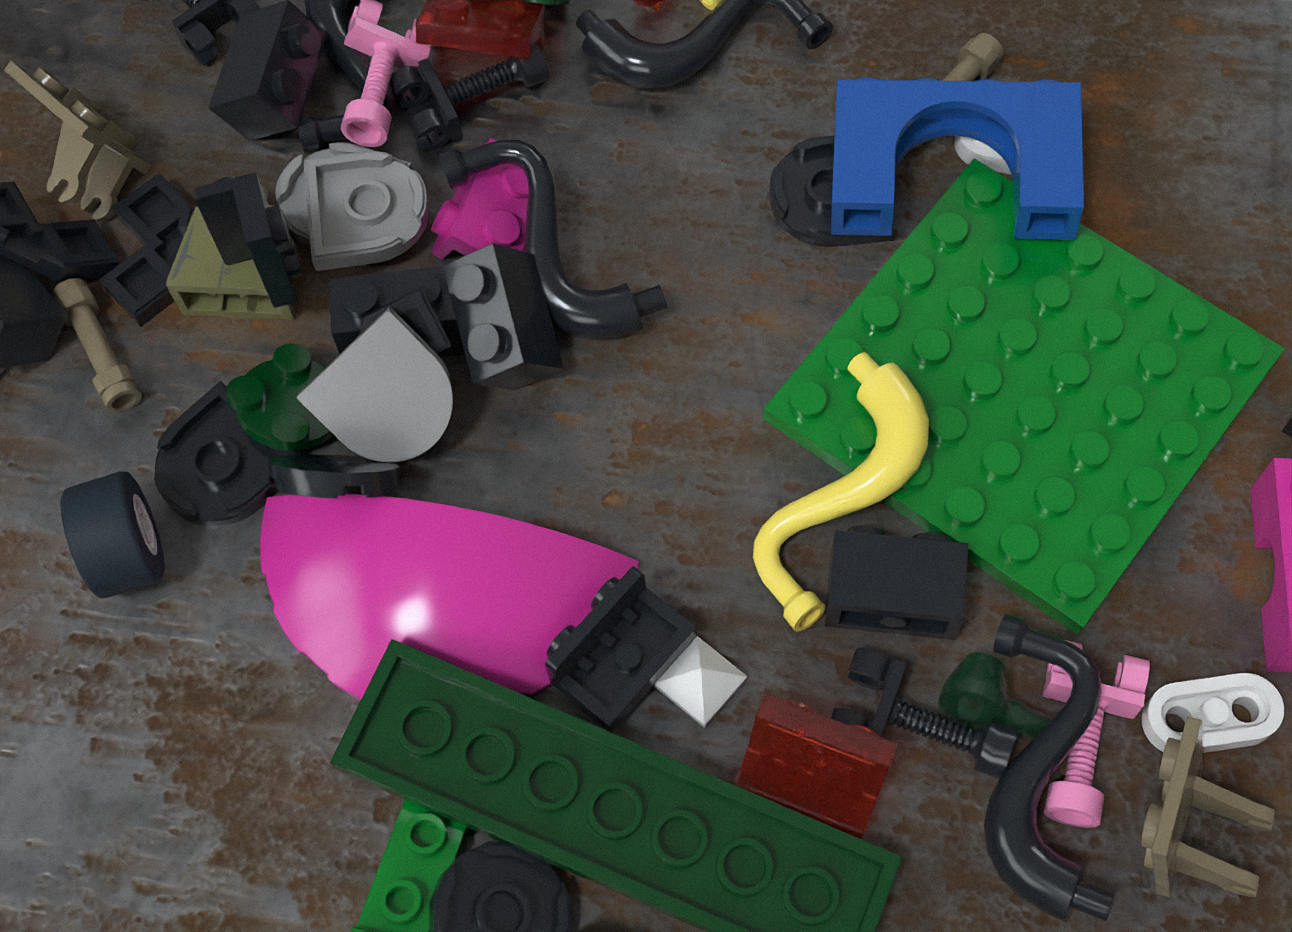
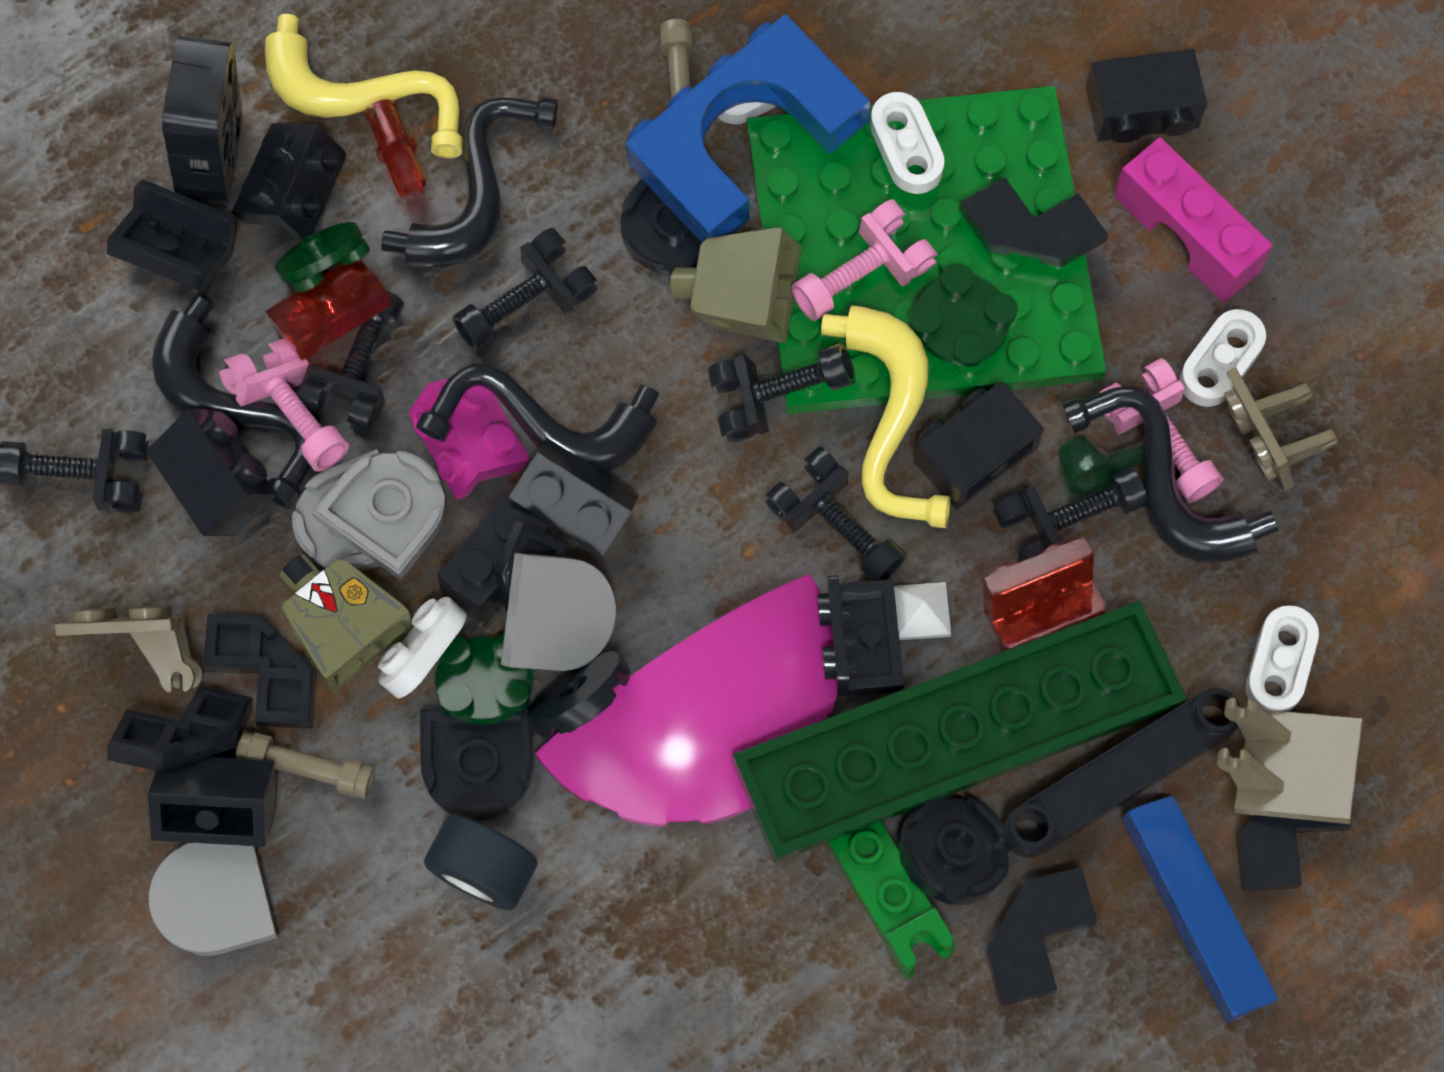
camera: 50 degrees left, 5 degrees up
black bracket [193,172,303,308] -> none
none -> white plate [378,597,467,698]
none -> black bar [452,228,598,351]
none -> olive torso [670,228,802,343]
none -> black bar [708,343,856,442]
none -> black bar [765,447,907,581]
none -> bright pink bar [791,199,938,321]
none -> white plate [870,92,944,194]
none -> dark green piece [909,264,1018,367]
none -> black tile [959,177,1108,267]

